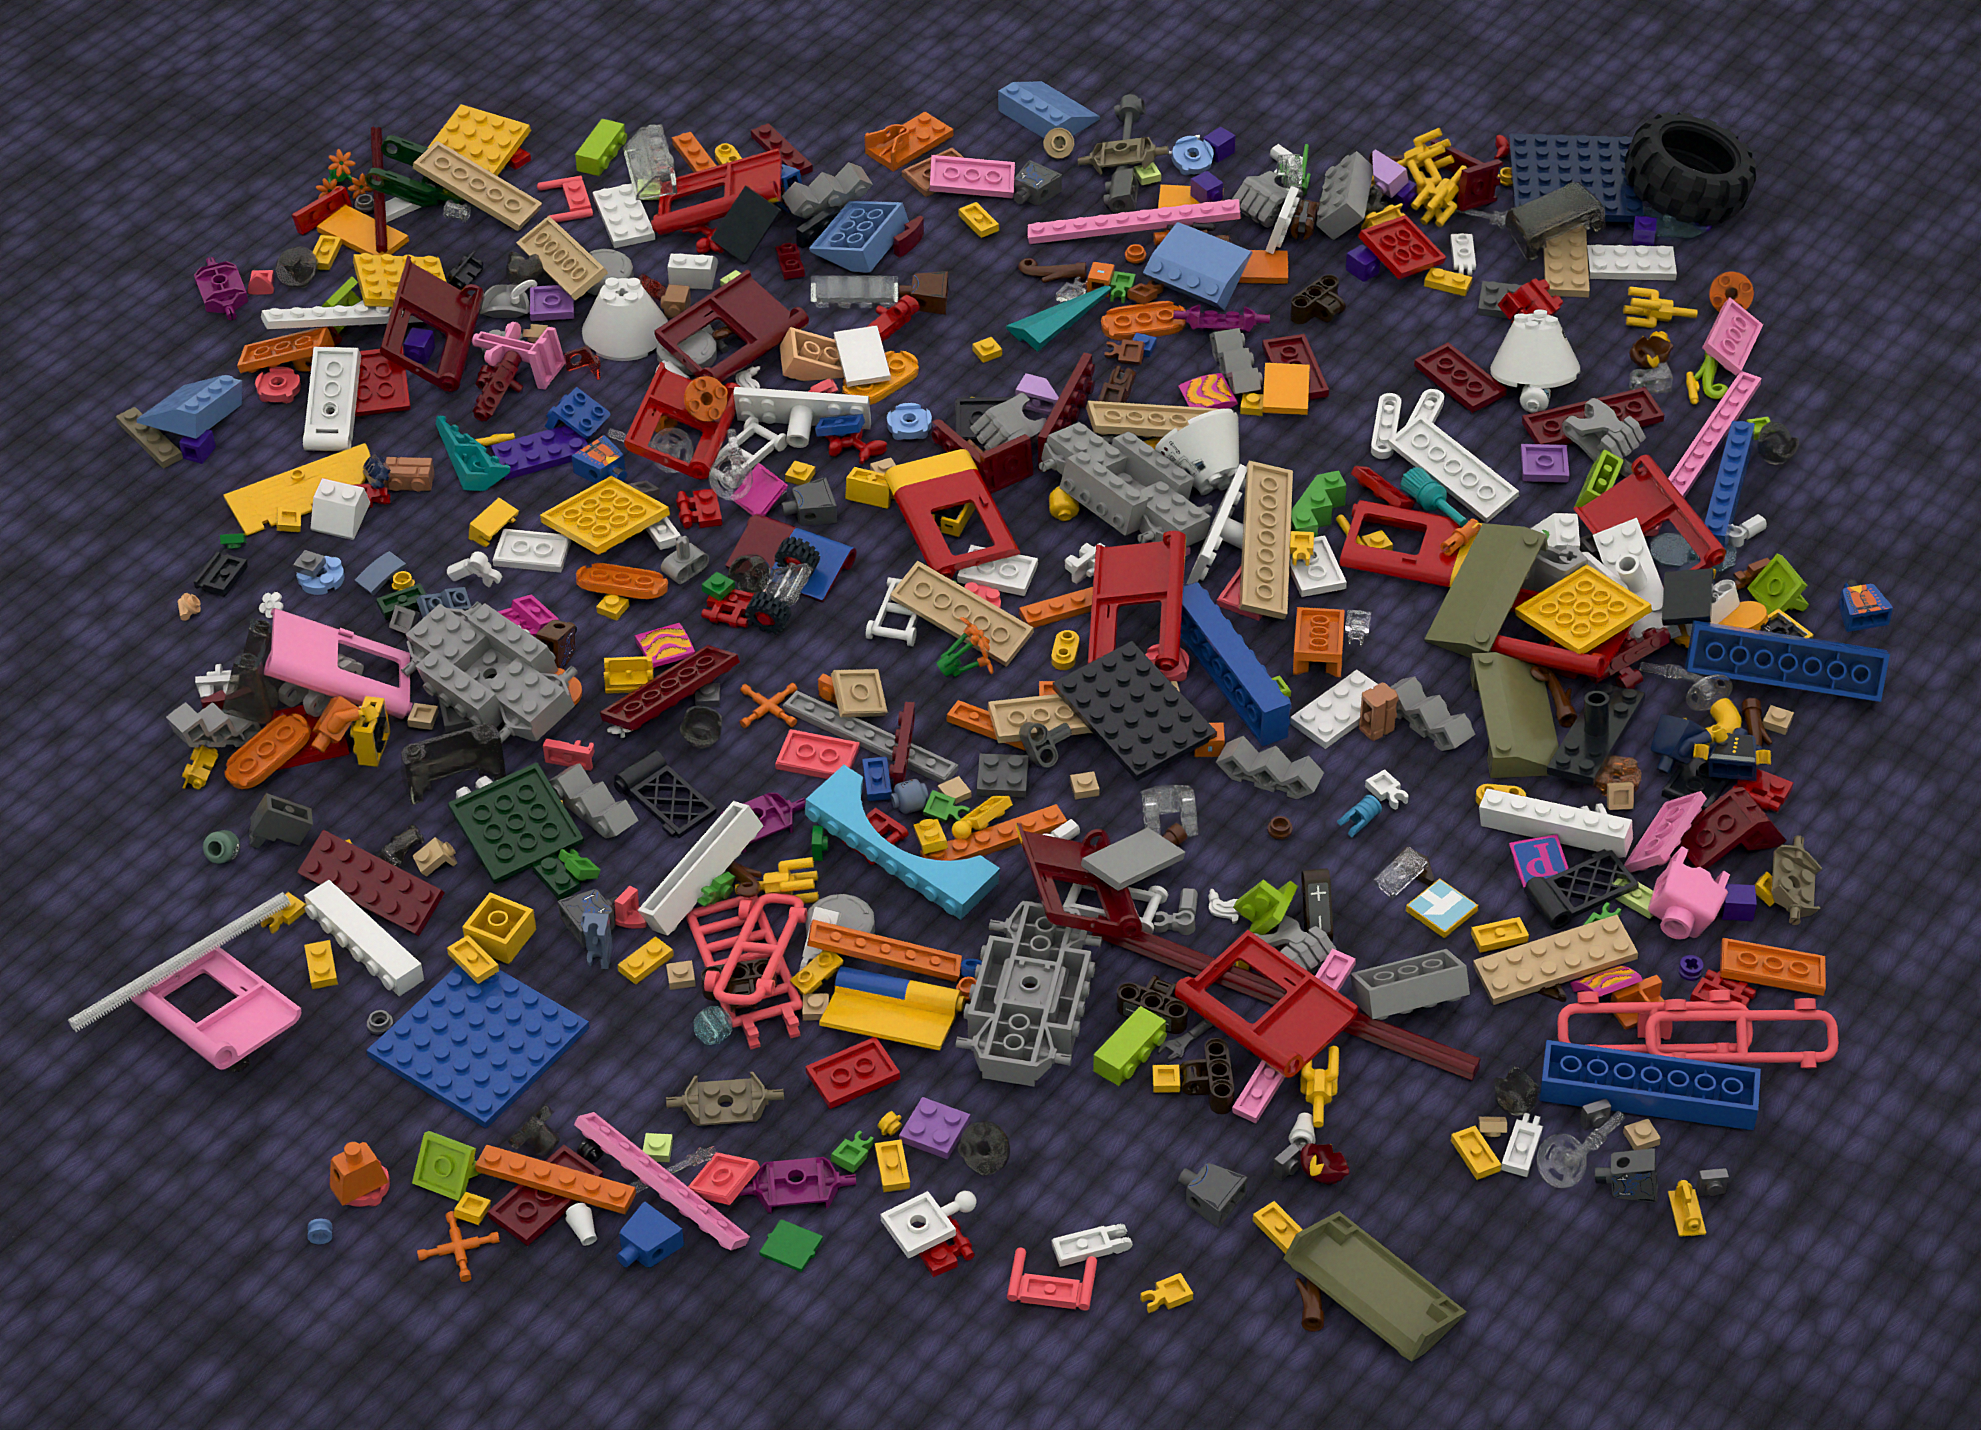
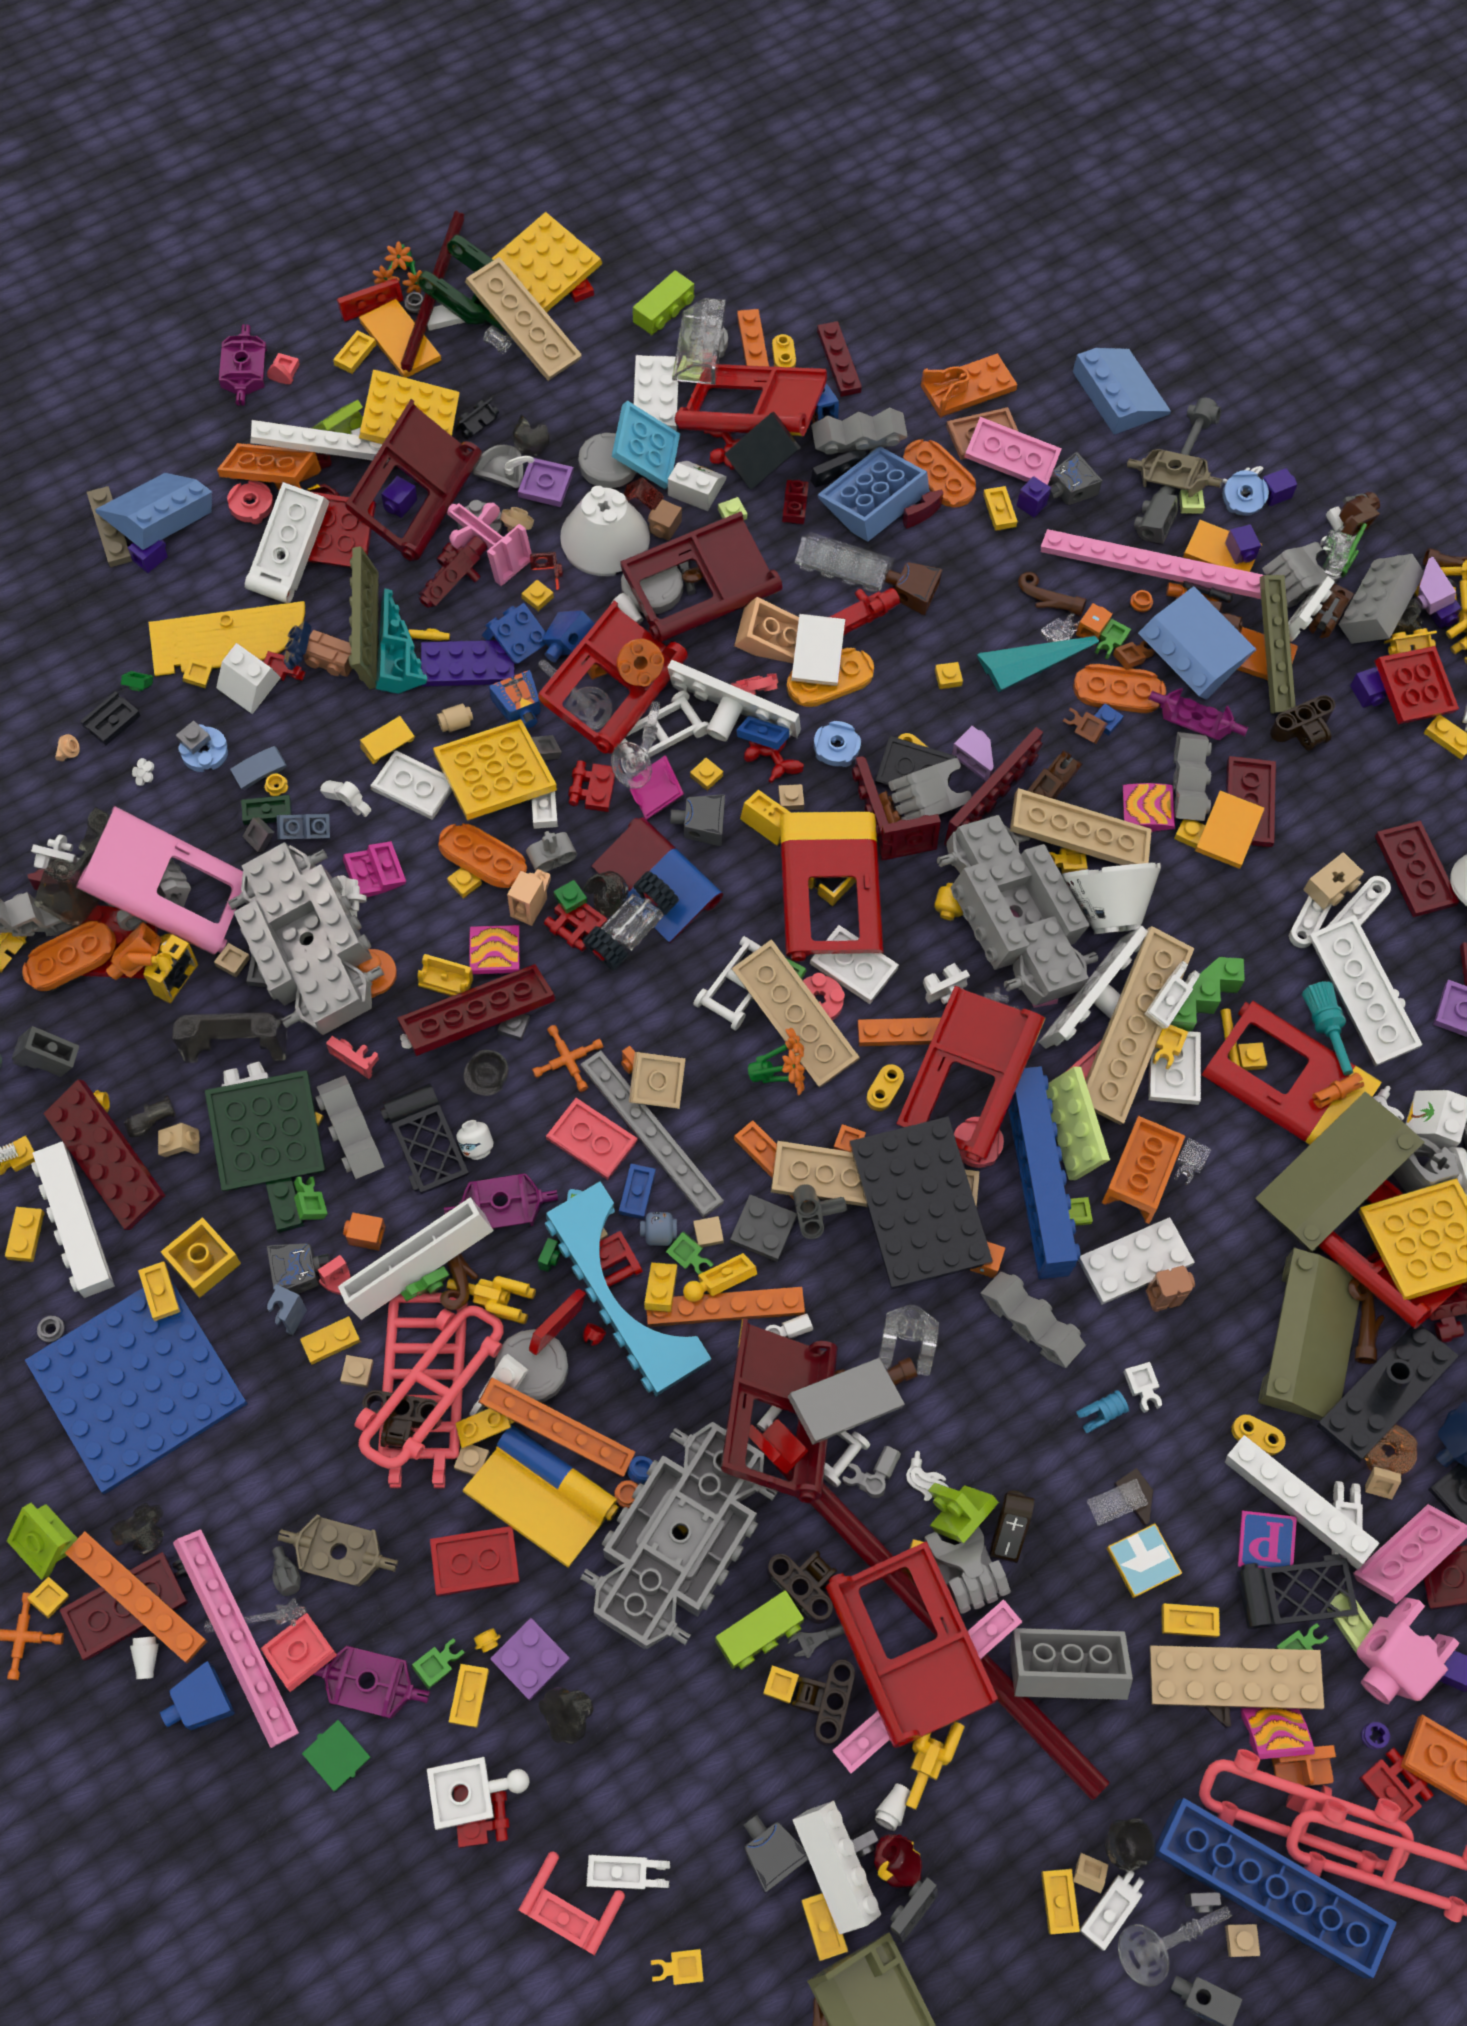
camera: 15 degrees right, 20 degrees up
clear smoke plate [276,246,319,288] -> none
tan plate [516,216,608,300] -> none
reddish brown torso [536,620,577,669] -> none
coral plate [537,176,593,223] -> none
yellowish green plate [643,1133,673,1162] -> none
clear light blue piece [694,1006,732,1045] -> none
white piece [736,366,760,389] -> none
dark red plate [889,702,915,787] -> none
tan plate [1043,128,1074,159] -> none
tan plate [1070,772,1099,799] -> none
reddish brown plate [1268,816,1293,839] -> none
red plate [1351,466,1415,510] -> none
light grey brick [1390,676,1476,751] -> none
none -> dark grey piece [272,1546,301,1596]
none -> orange brick [343,1212,386,1251]
none -> olive plate [349,546,379,689]
none -> tan brick [437,703,473,733]
none -> white head [456,1120,494,1160]
none -> light nougat hinge [507,869,551,926]
none -> yellow plate [521,580,554,611]
none -> red tile [529,1289,586,1355]
none -> blue torso [543,611,595,662]
none -> red hinge [583,1323,606,1346]
none -> medium azure plate [611,401,680,489]
none -> red panel [749,1419,808,1474]
none -> white brick [793,1801,881,1934]
none -> dark grey plate [890,1877,939,1943]
none -> orange tile [903,439,976,507]
none -> dark purple brick [1017,476,1051,518]
none -> yellowish green plate [1046,1067,1110,1180]
none -> white hinge [1145,961,1200,1029]
none -> olive plate [1259,575,1296,714]
none -> tan brick [1303,852,1364,910]
none -> reddish brown plate [1339,492,1380,540]

